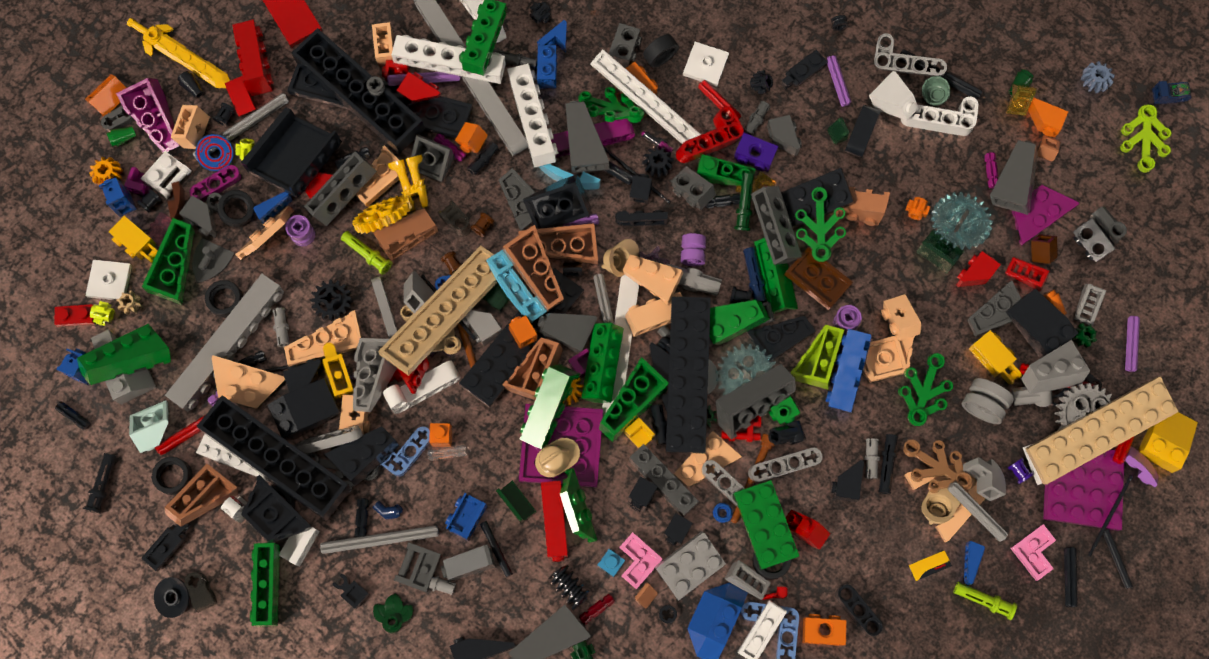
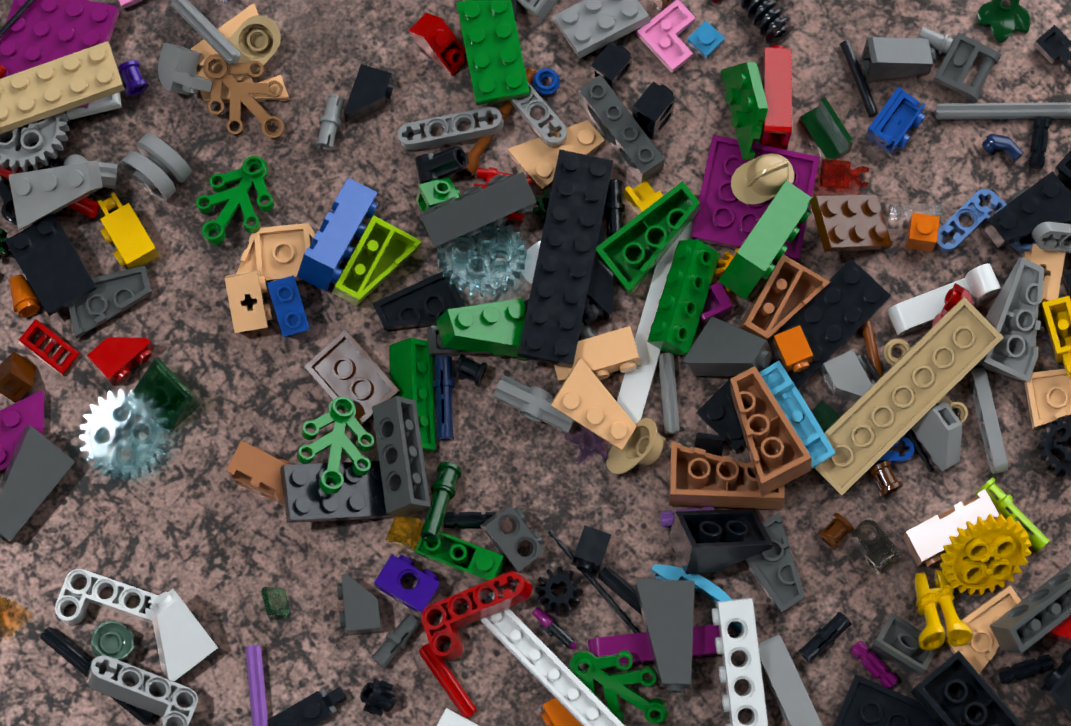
camera: 175 degrees left, 0 degrees up
orange brick [455,122,488,153] -> none
black hinge [615,210,668,227] -> none
medium lavender wheel [681,233,706,266] -> none
medium lavender wheel [833,305,862,335] -> none
black beam [844,104,881,158] -> none
black pin [878,434,898,495] -> none
orange gear [905,197,931,220] -> none
magenta axle [985,152,998,188] -> none
none -> blue hinge [267,275,310,337]
none -> plate [809,195,892,252]
none -> clear red plate [820,159,869,190]

